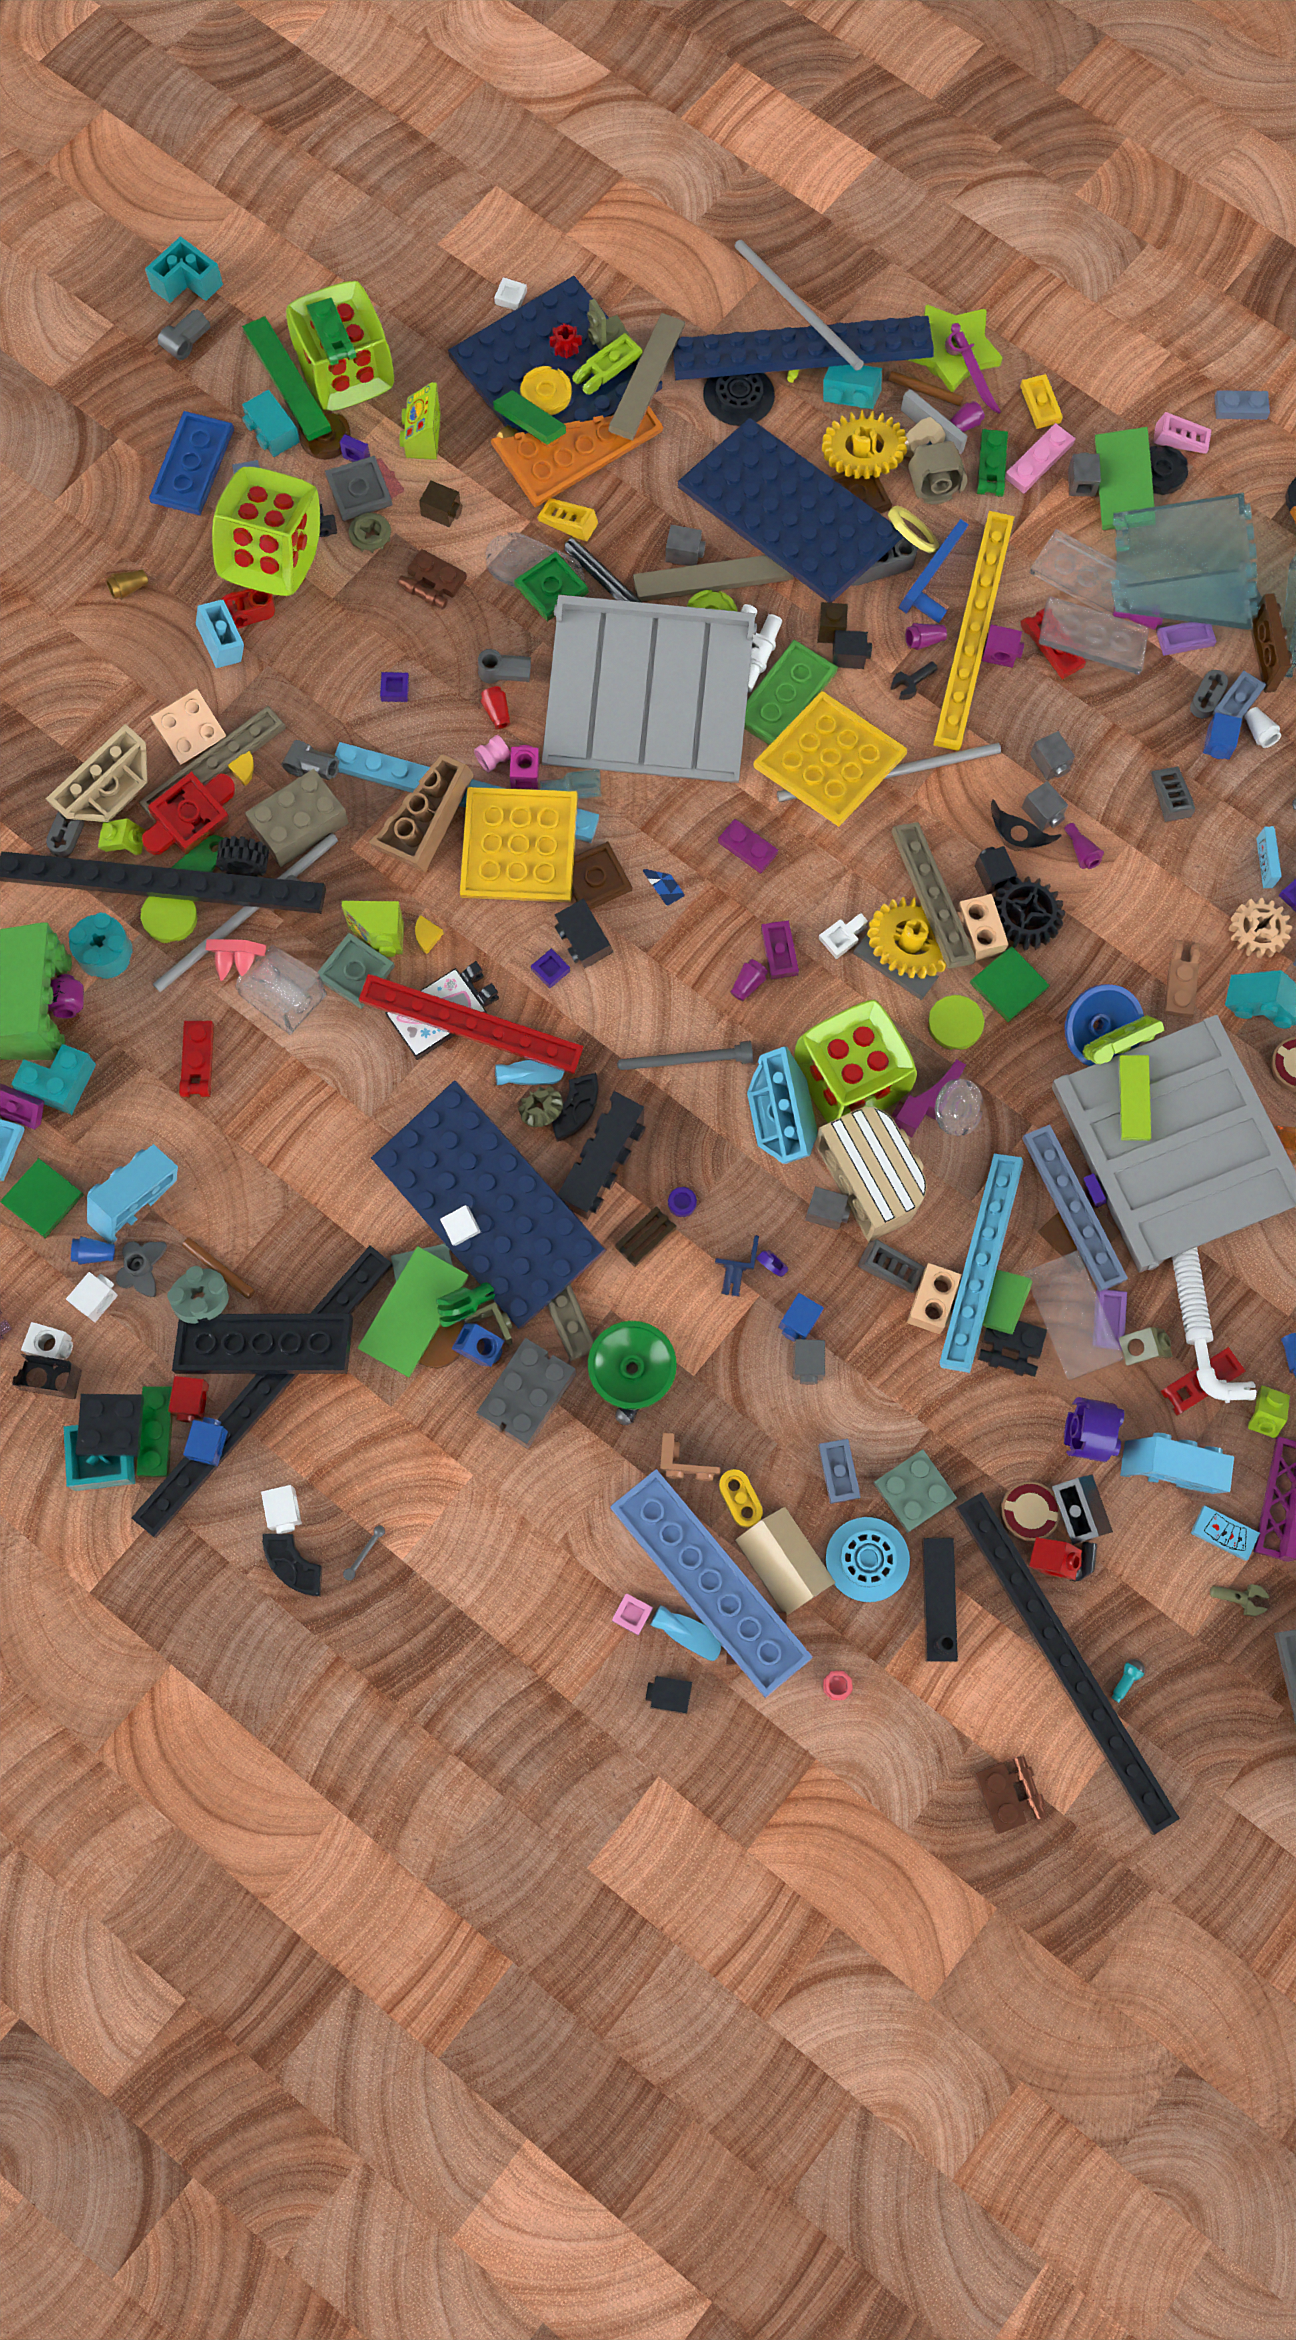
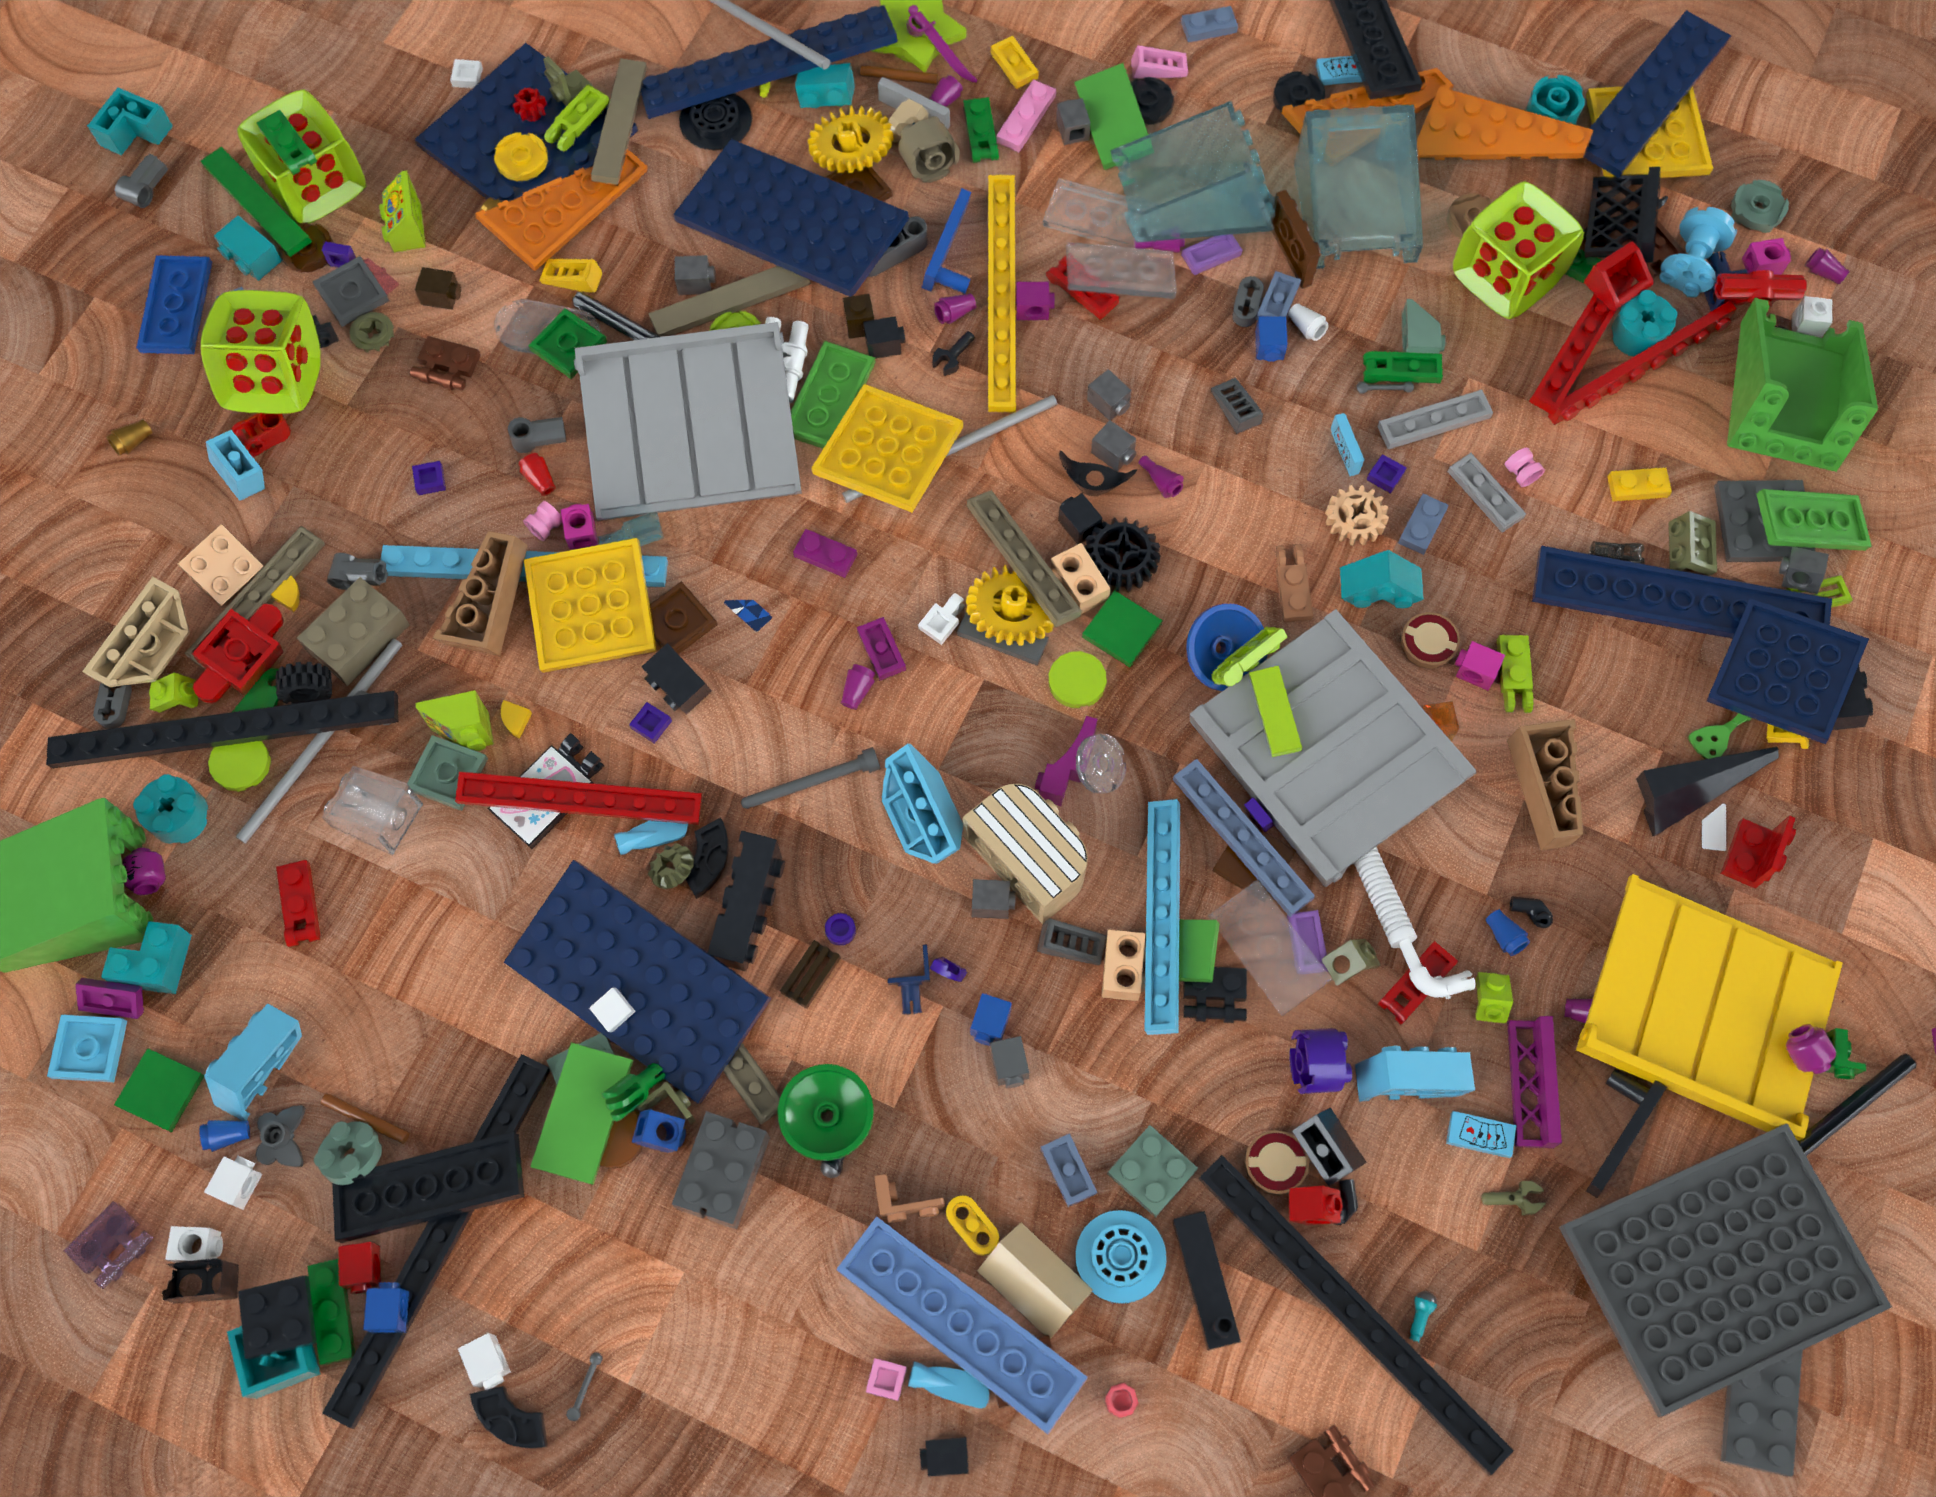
camera: 10 degrees left, 5 degrees down
coral tile [205,939,266,981] -> none
green tile [493,390,566,445] -> none
lime piece [794,999,917,1123] -> none
light yellow piece [888,506,939,553] -> none

